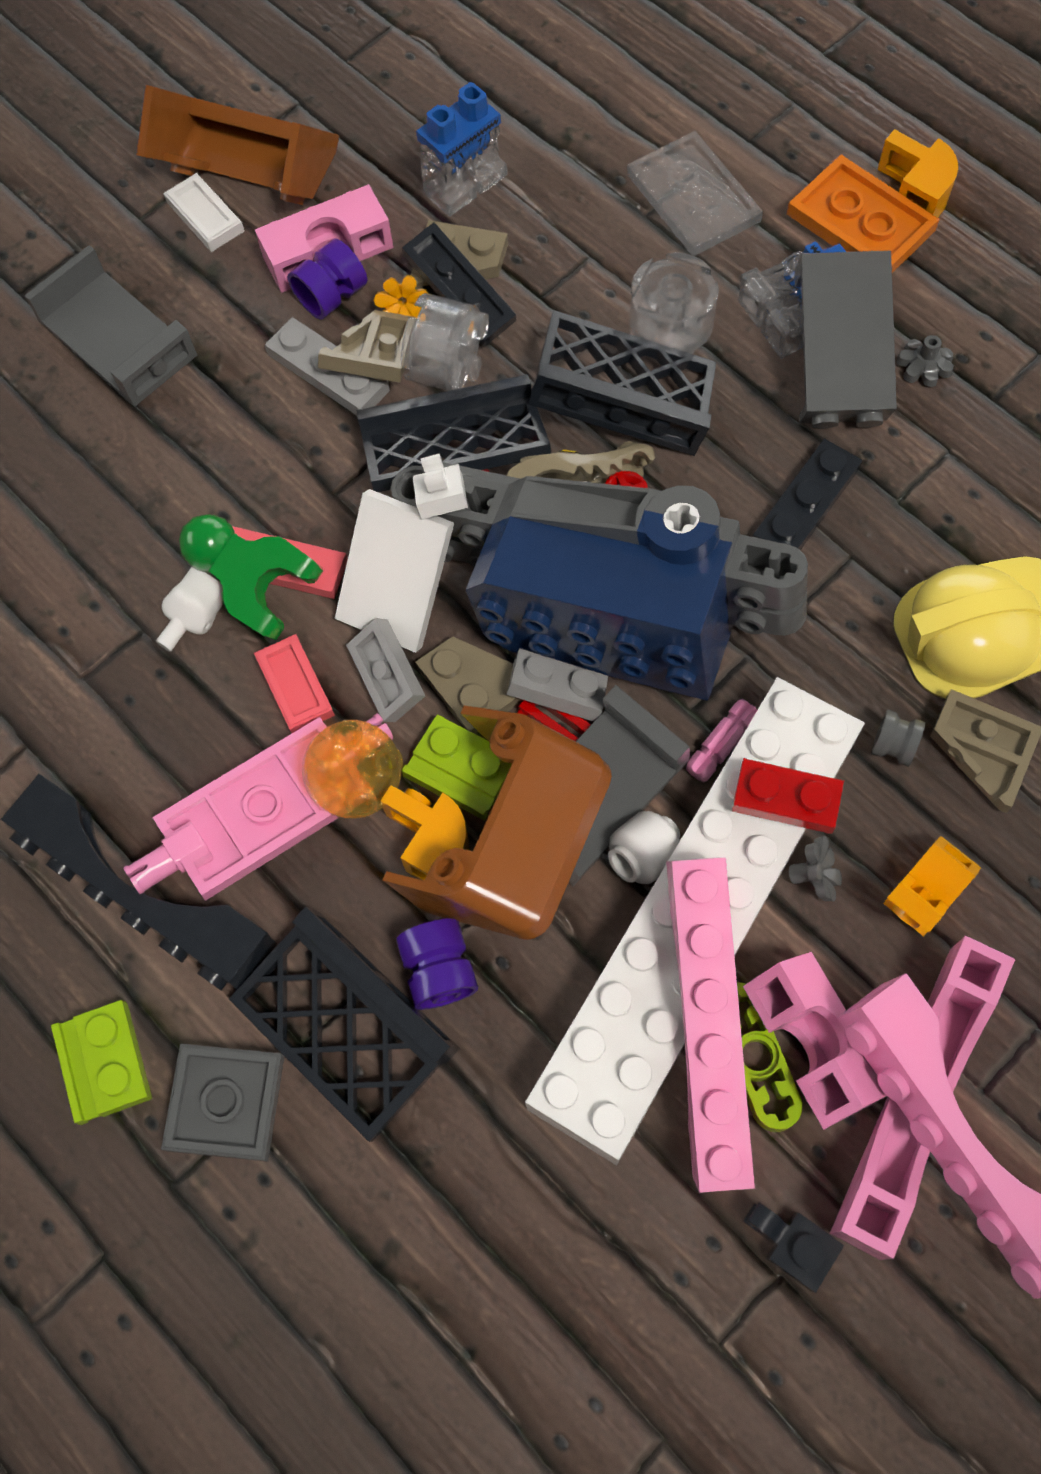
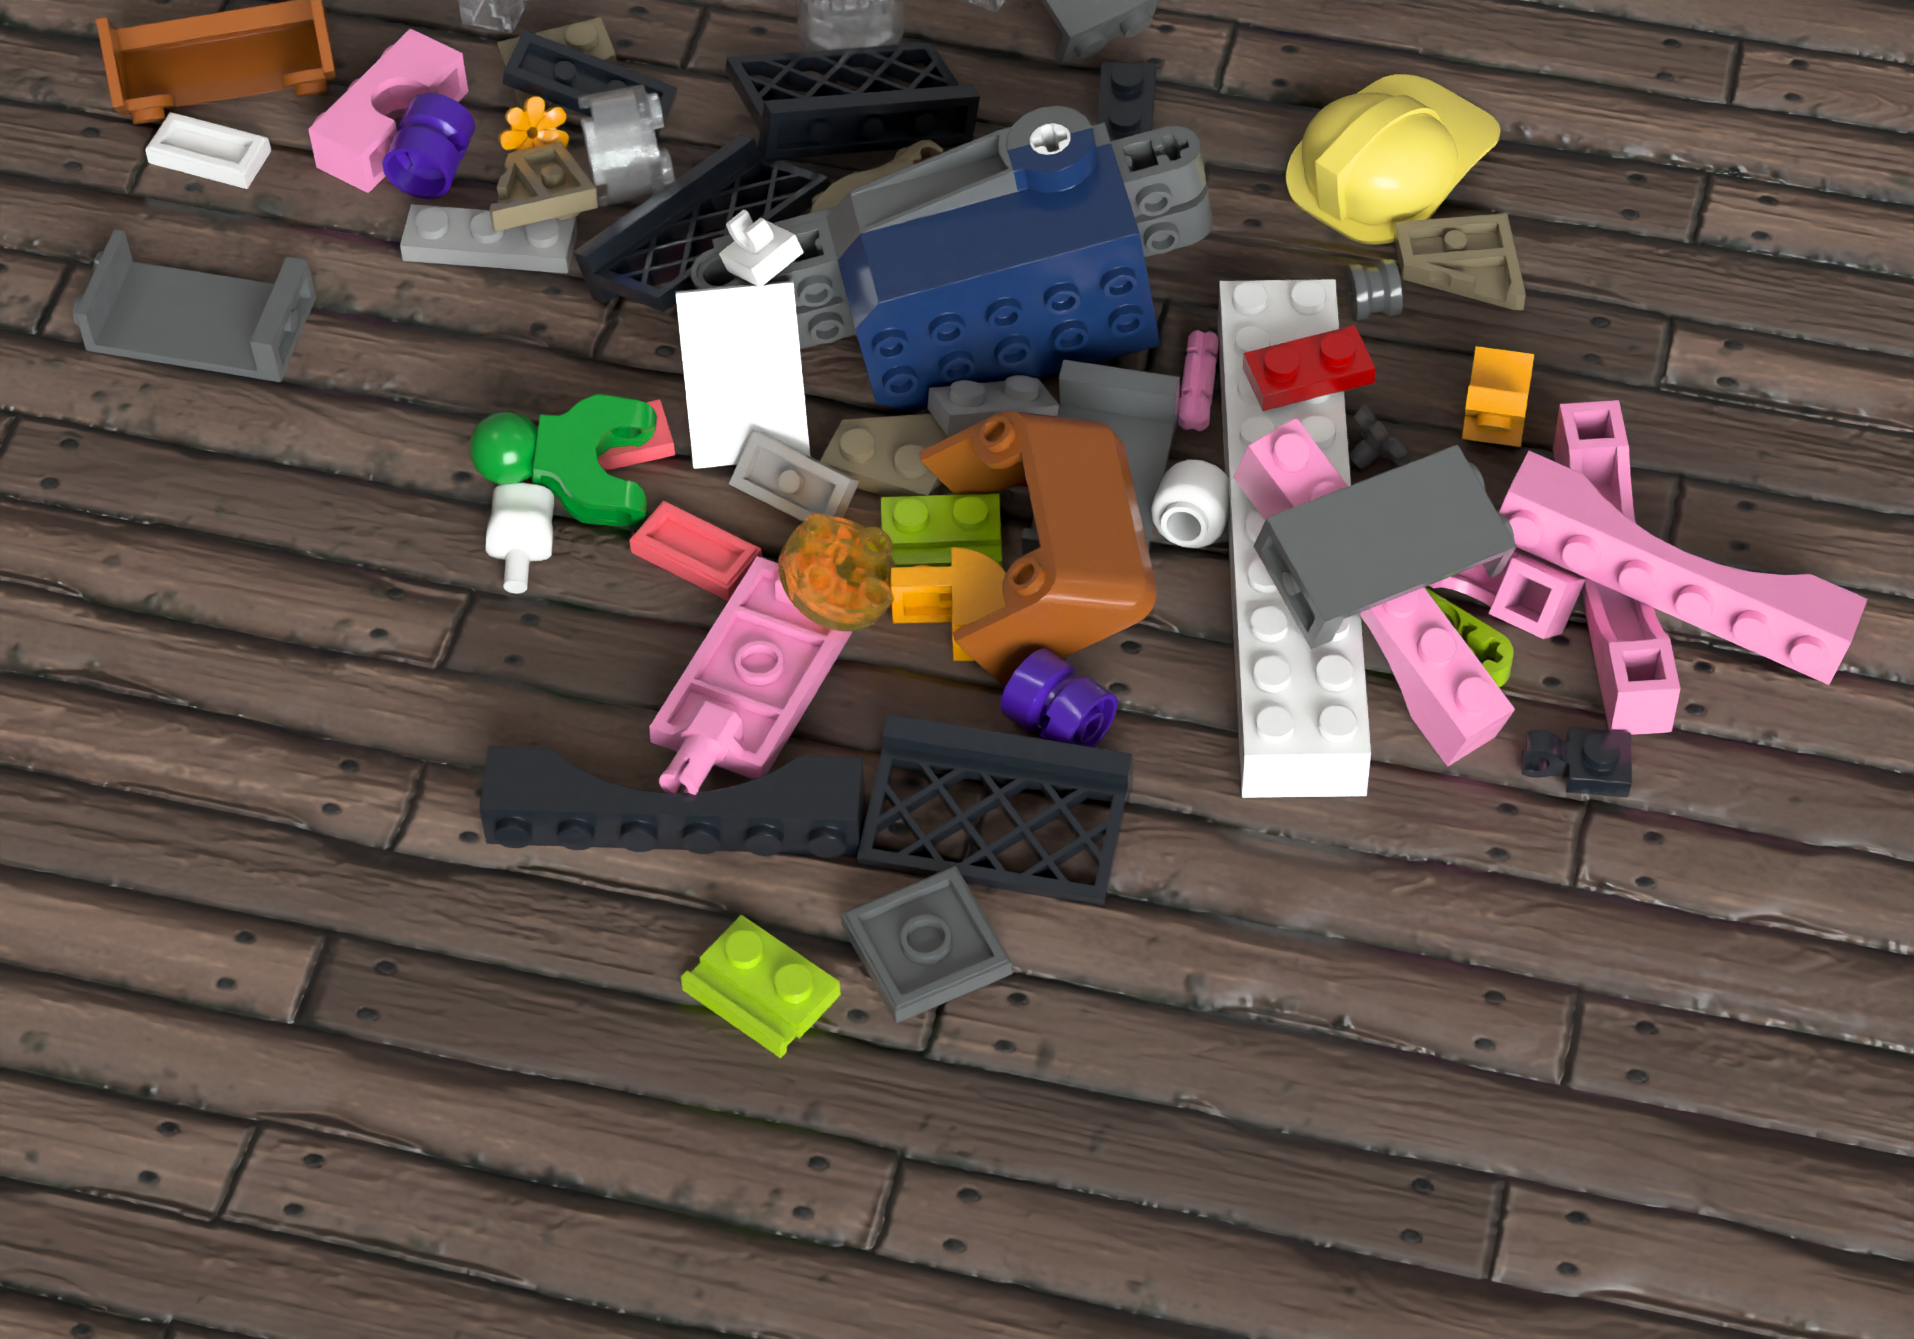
camera: 35 degrees left, 15 degrees down
none -> dark grey panel [1254,445,1517,649]

